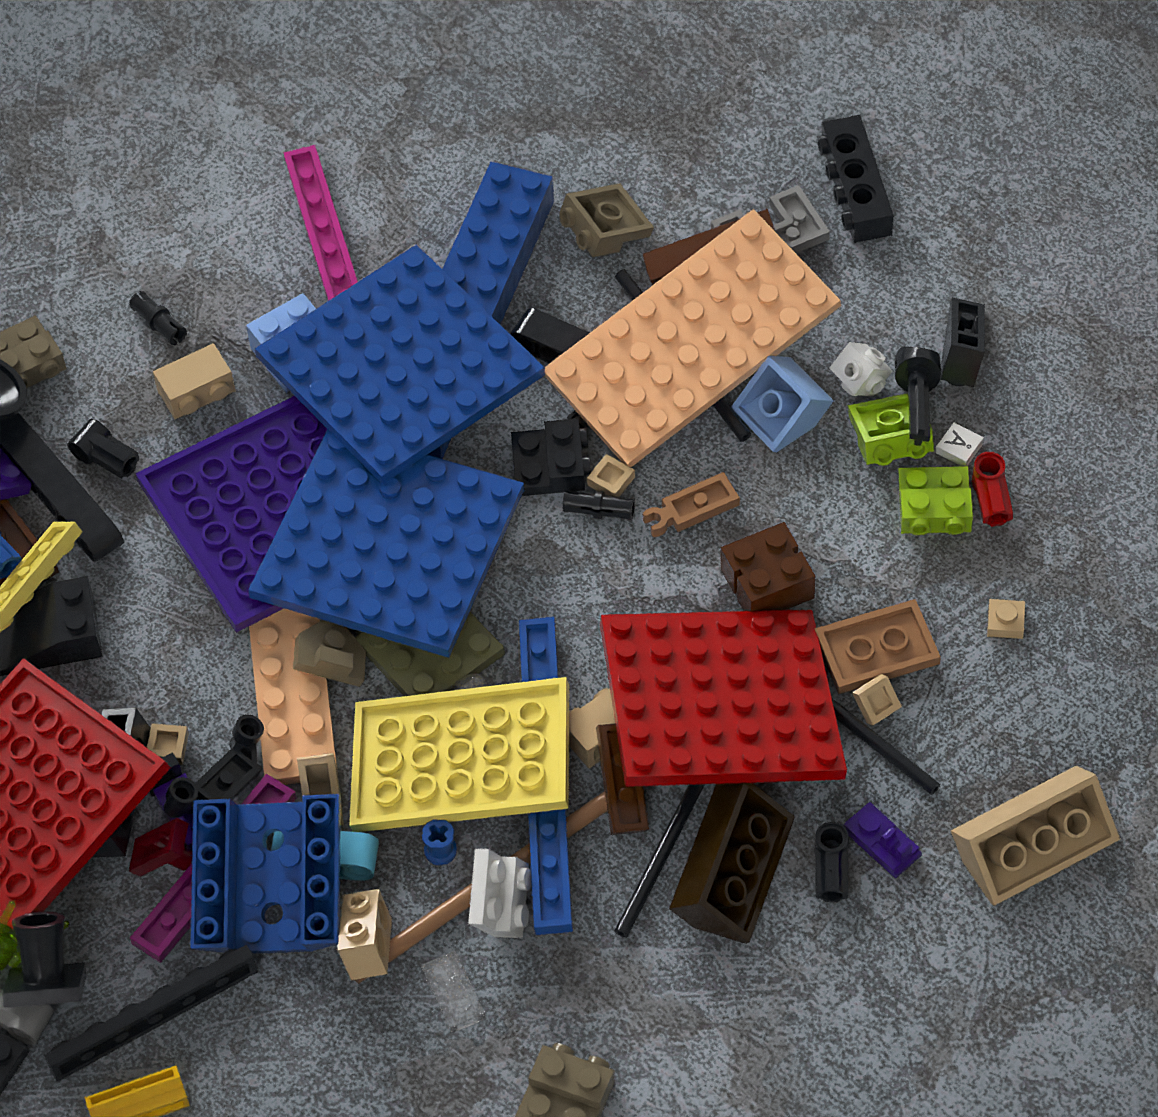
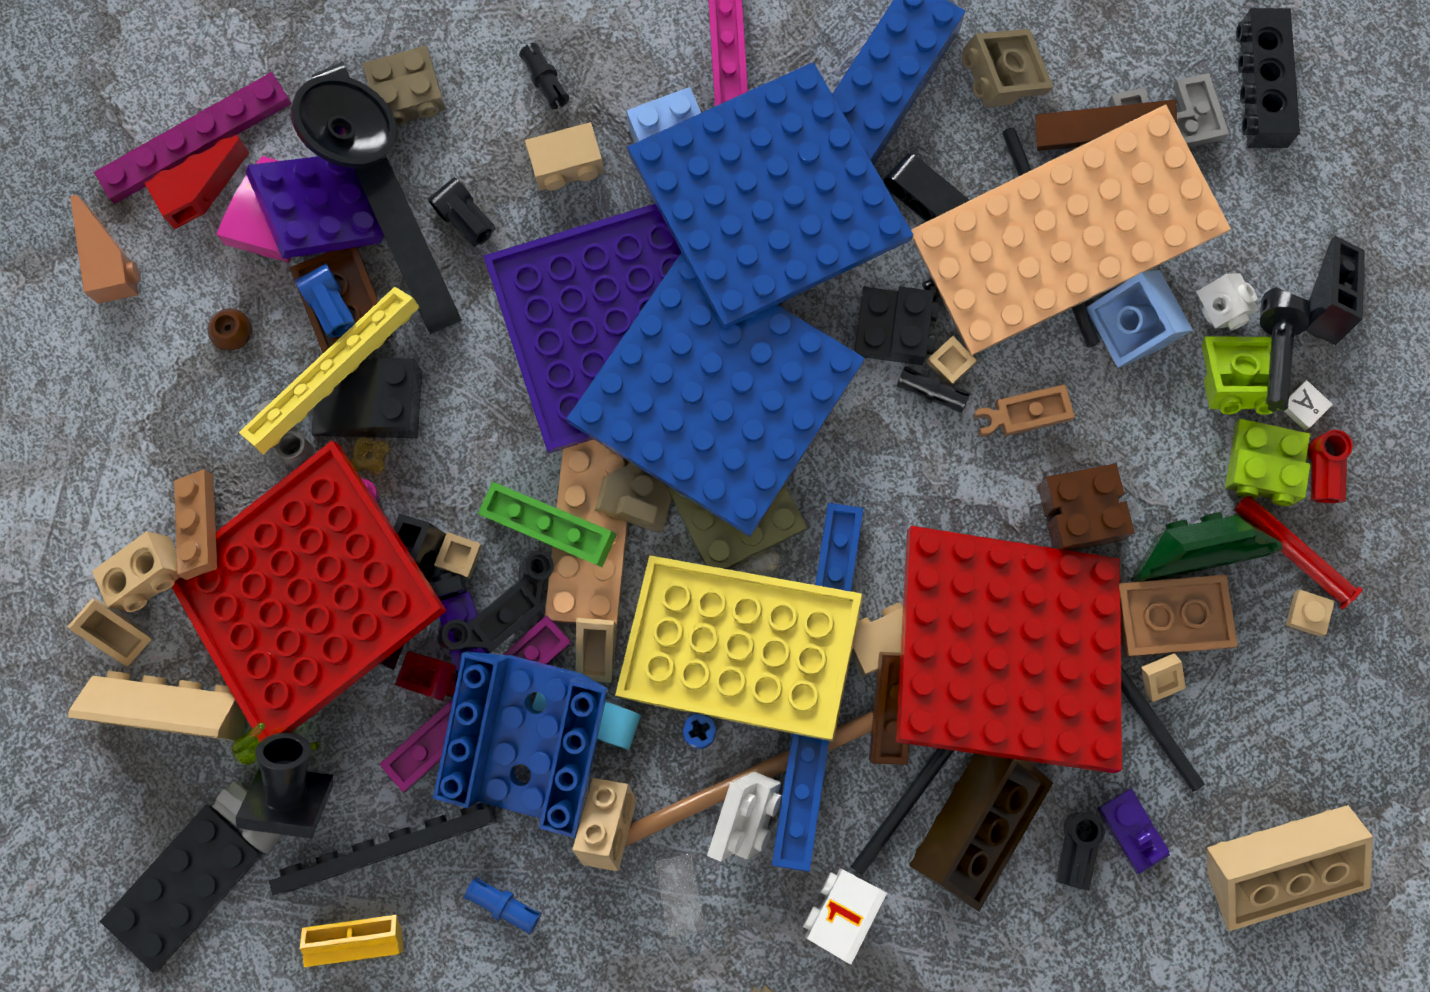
camera: 10 degrees right, 20 degrees up
none -> clear yellow plate [350,437,390,475]
none -> blue pin [464,877,542,935]
none -> bright green plate [478,481,617,567]
none -> white slope [803,868,887,964]
none -> dark green wedge [1131,512,1283,583]
none -> red axle [1235,496,1363,610]

